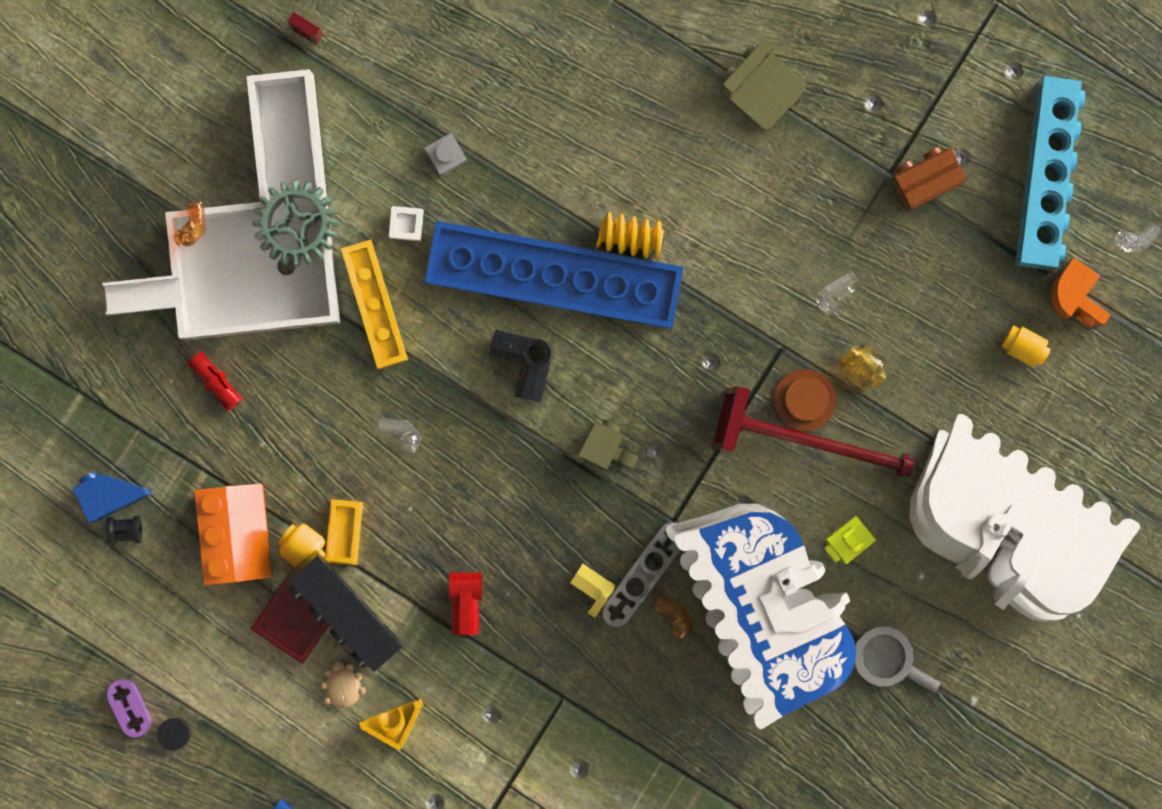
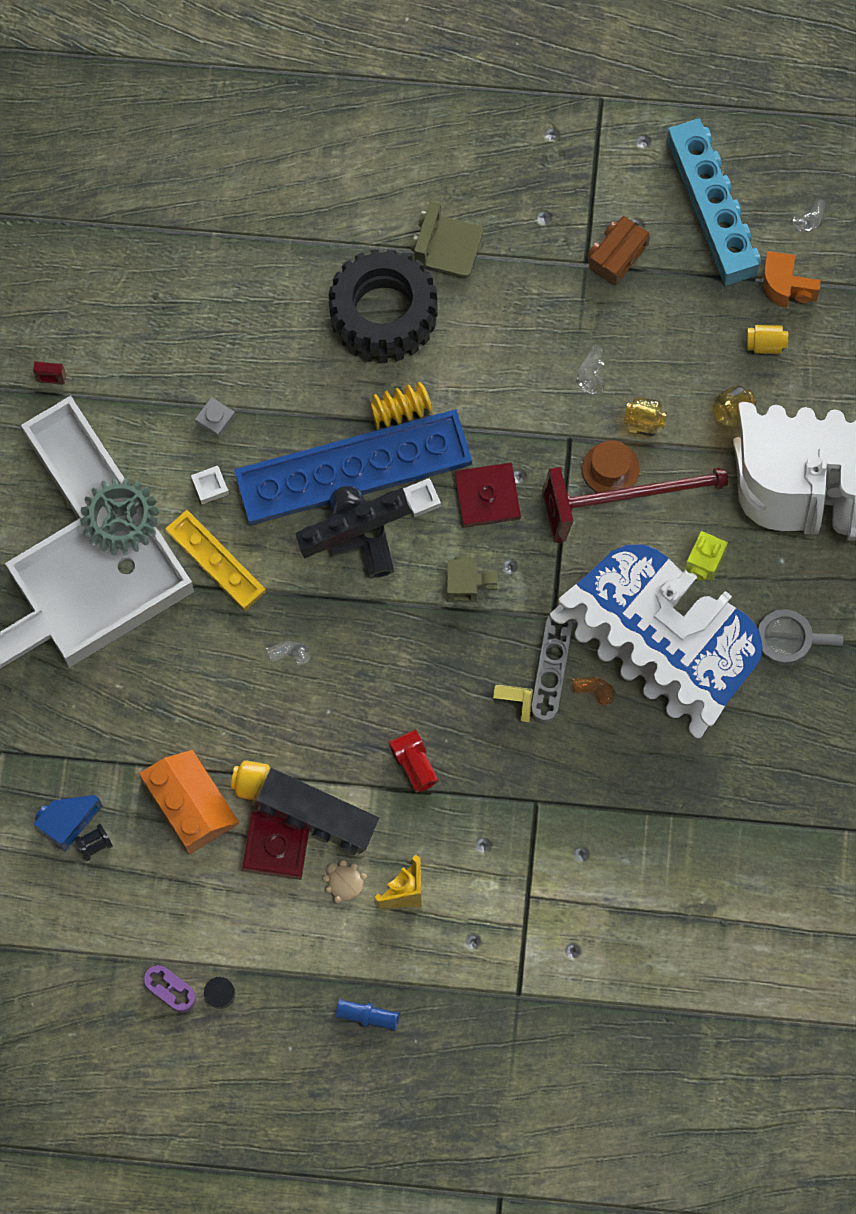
camera: 20 degrees left, 15 degrees down
clear orange arm [173,202,206,247] -> none
red pin [187,351,243,412] -> none
yellow tile [325,499,363,565] -> none
none -> black plate [295,486,412,559]
none -> black tyre [328,248,438,363]
none -> white plate [403,478,441,518]
none -> dark red plate [455,462,521,528]
none -> clear yellow head [712,385,757,428]

